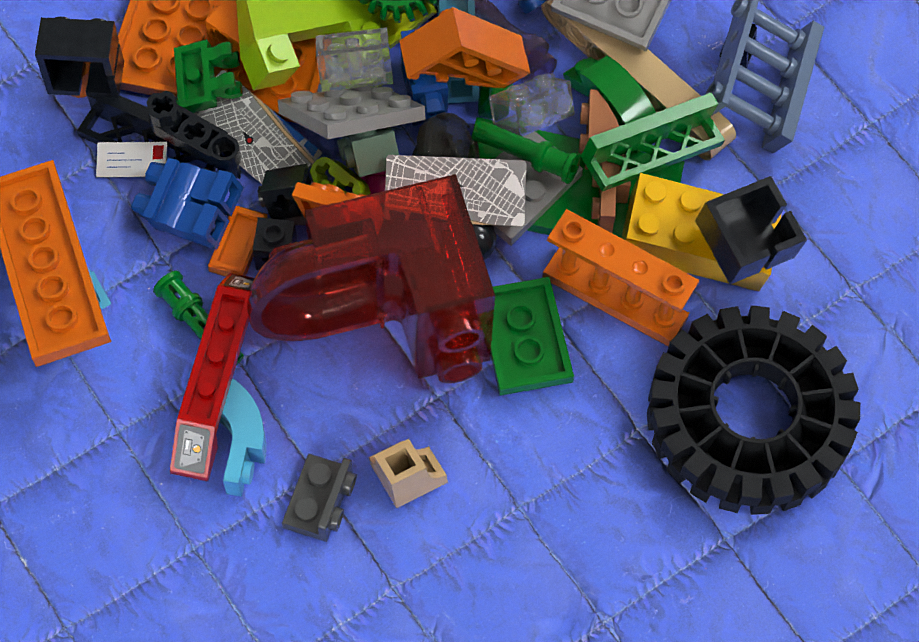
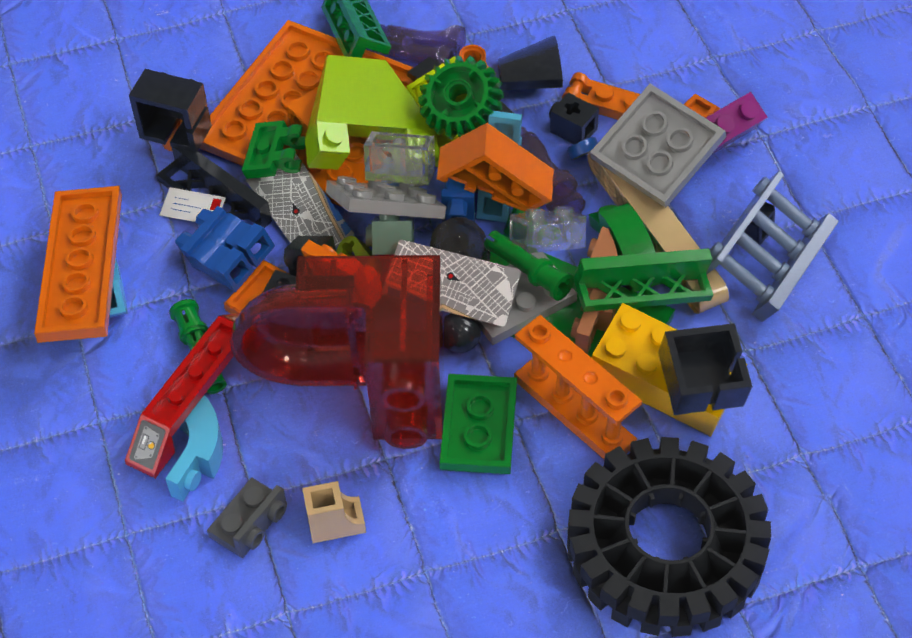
camera: 20 degrees right, 10 degrees down
black beam [146,91,241,179] -> none

